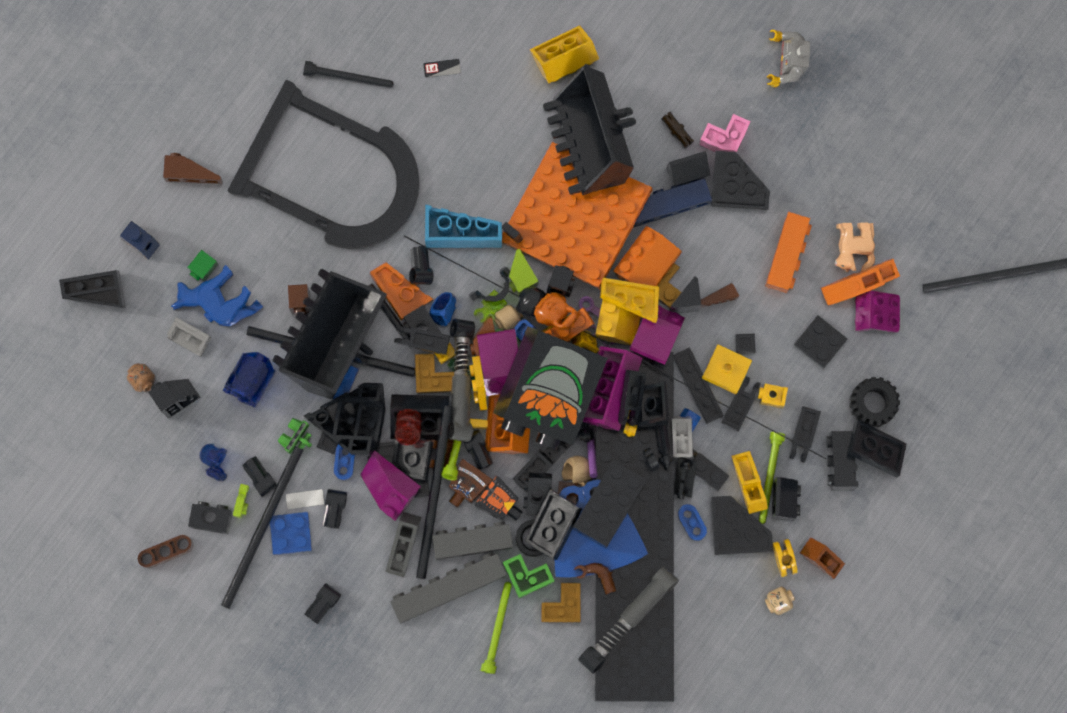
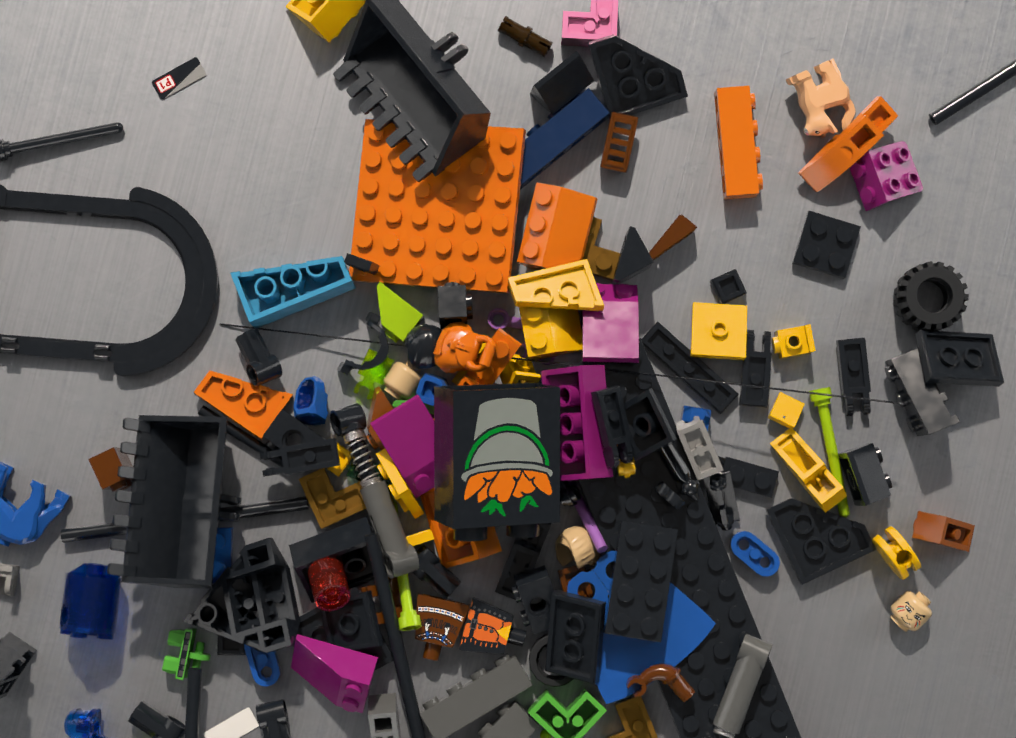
camera: 25 degrees left, 5 degrees up
none -> reddish brown slope [600,112,639,173]
none -> yellow tile [768,392,804,429]

